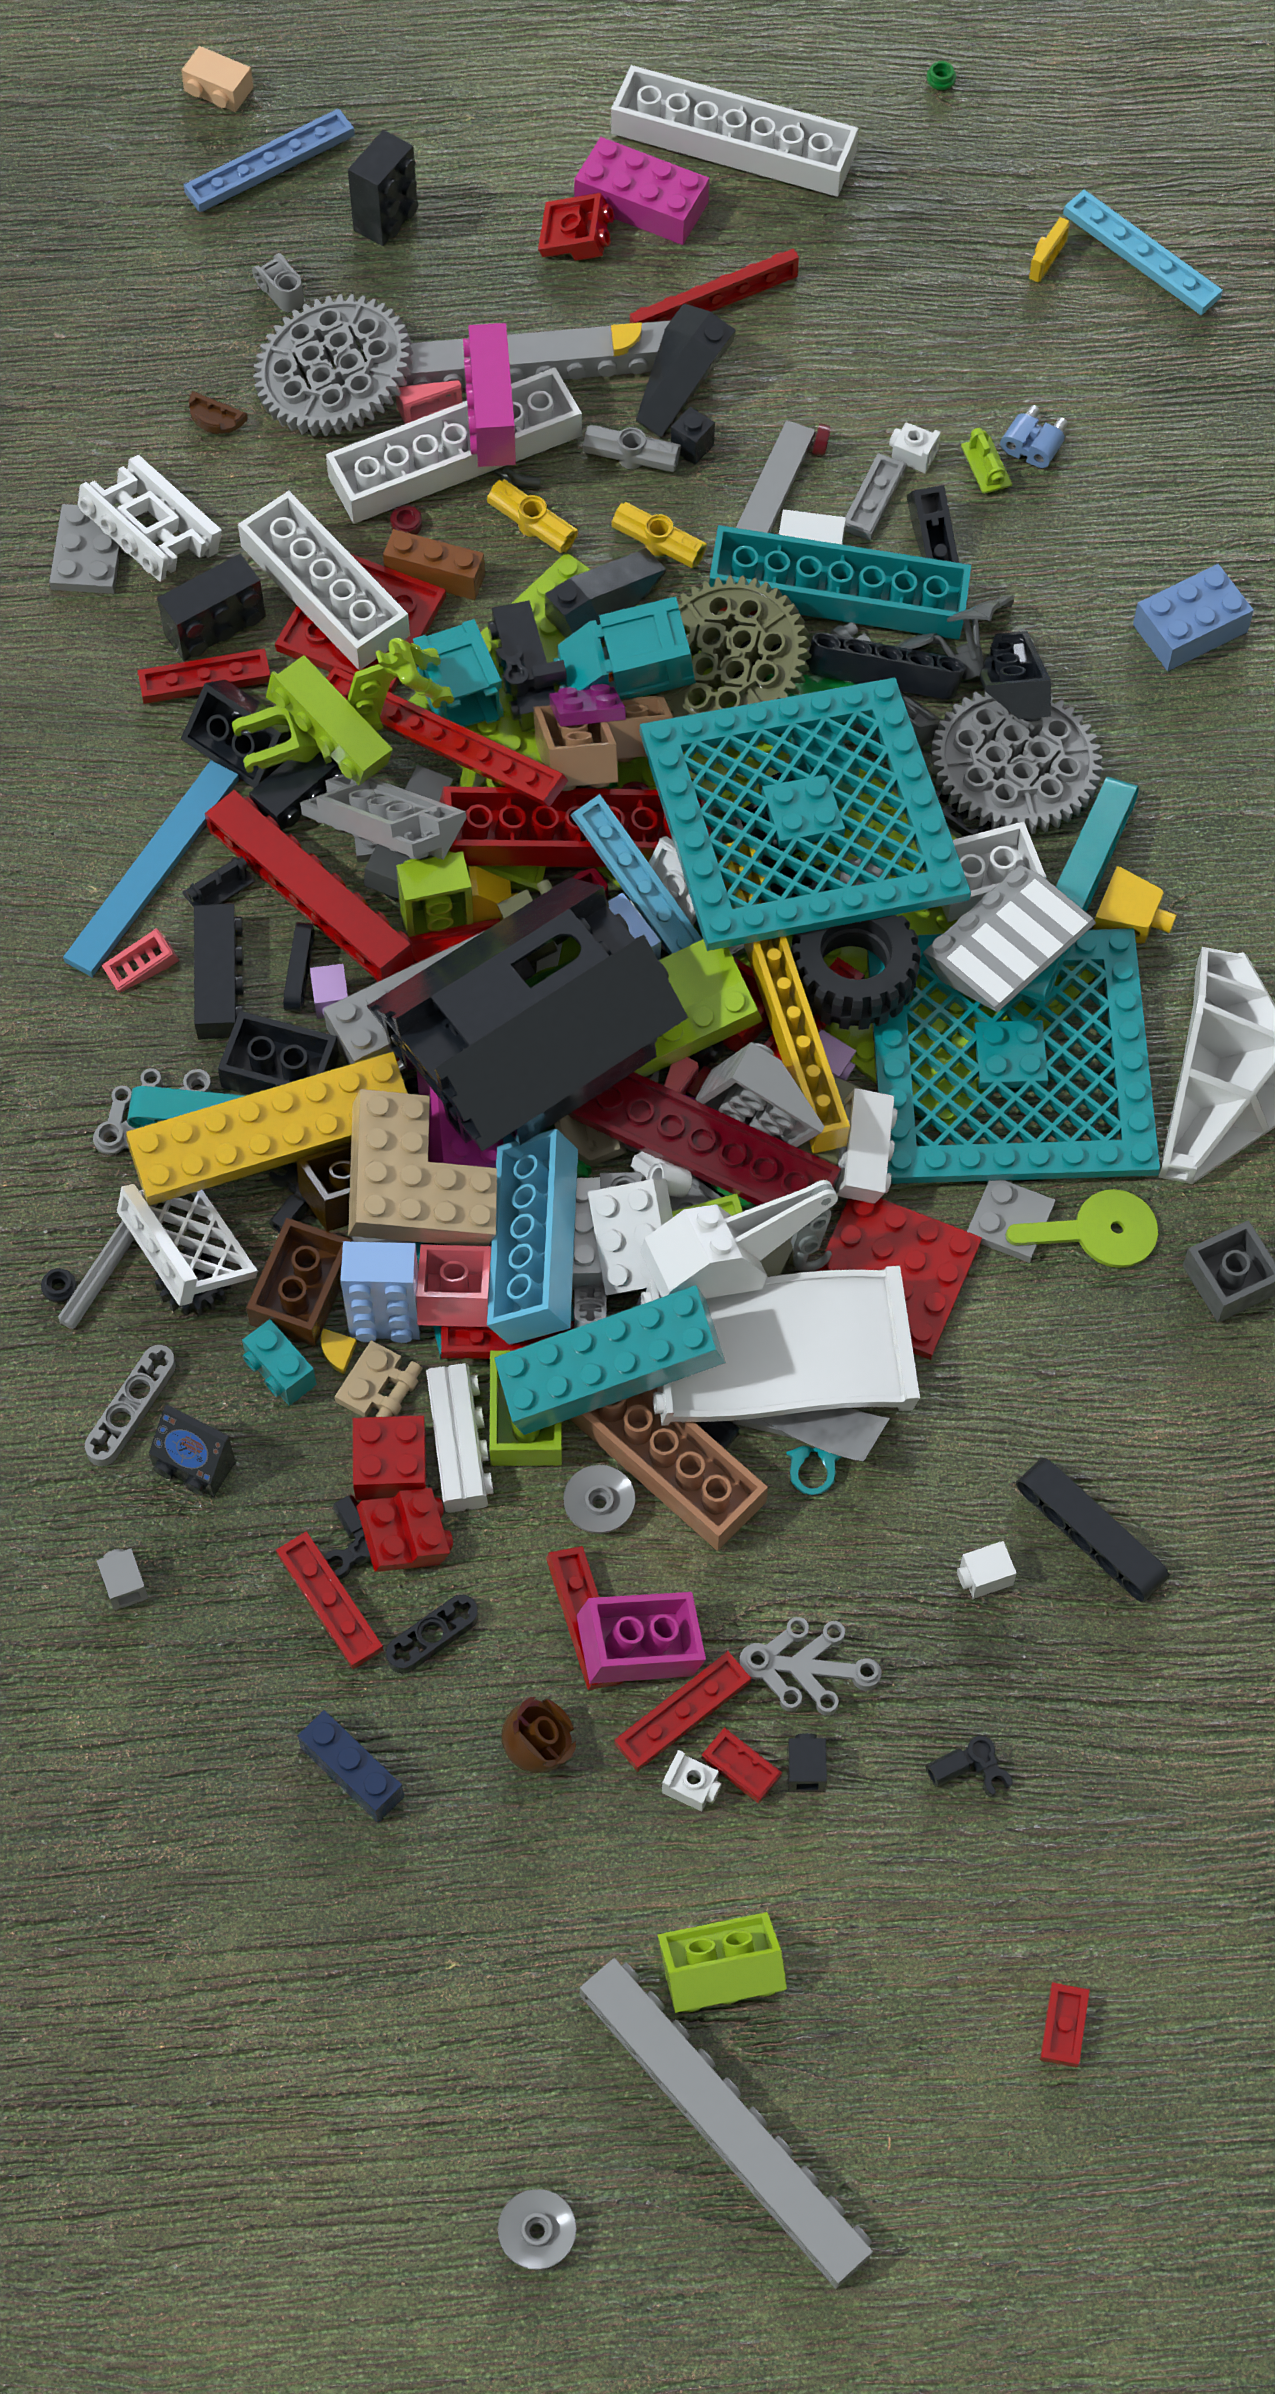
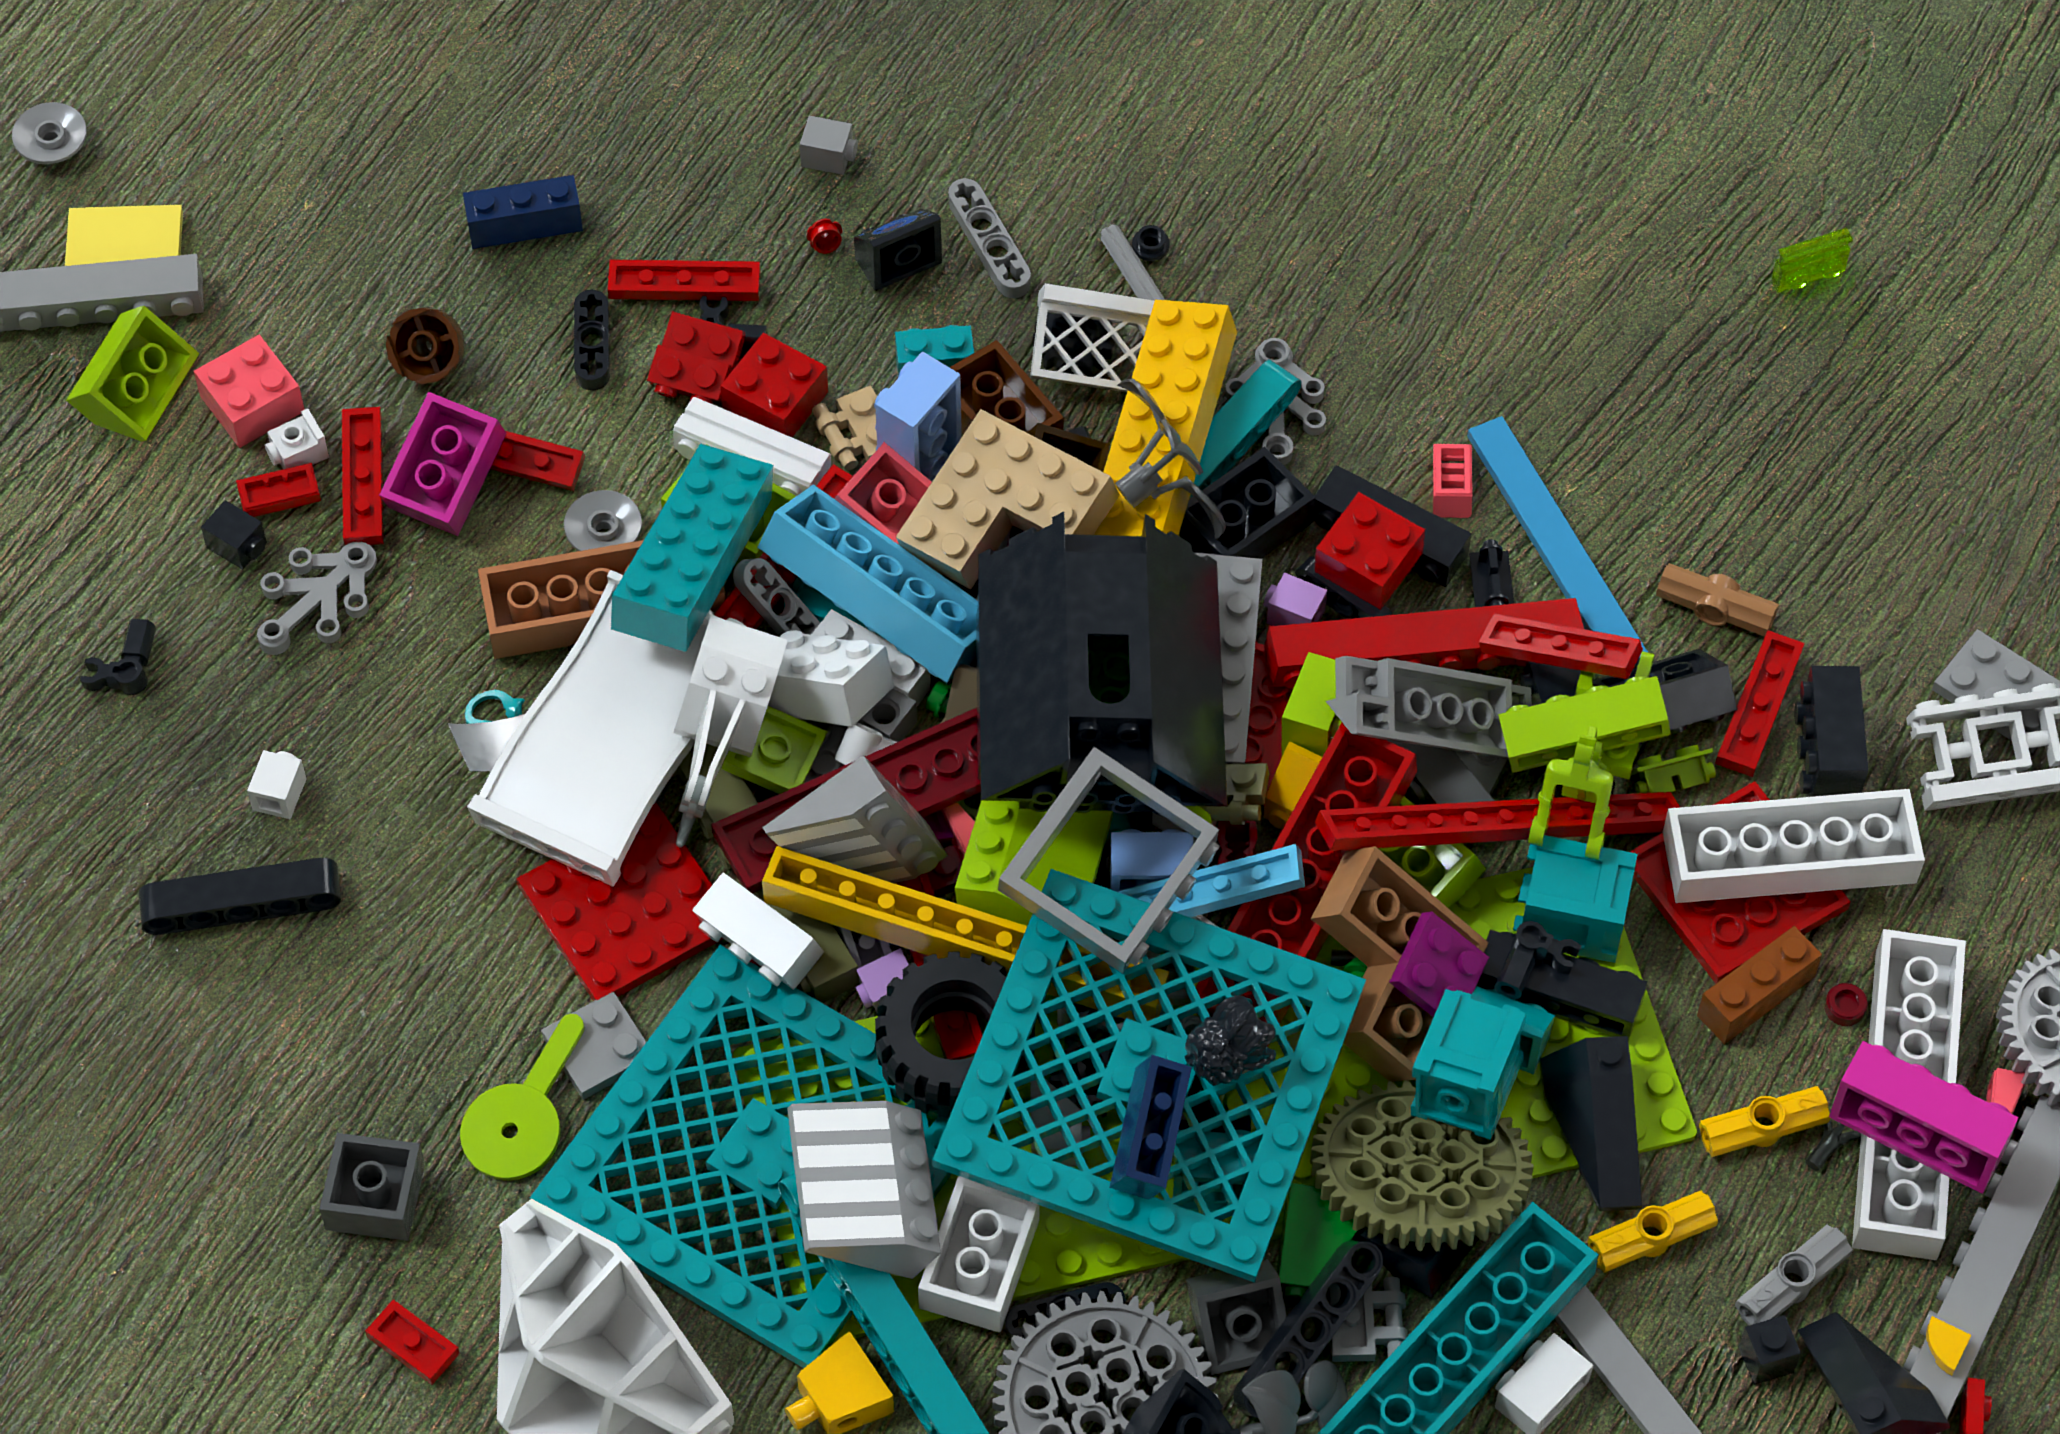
camera: 125 degrees right, 5 degrees down
none -> light yellow tile [65,205,183,266]
none -> coral brick [194,334,305,448]
none -> red plate [806,218,843,254]
none -> light grey window [998,747,1220,974]
none -> dark blue brick [1109,1055,1192,1200]
none -> dark grey plant [1114,378,1226,539]
none -> black hair [1184,995,1276,1086]
none -> red brick [1315,492,1425,610]
none -> red plate [1479,614,1643,679]
none -> medium nougat piece [1656,563,1779,636]

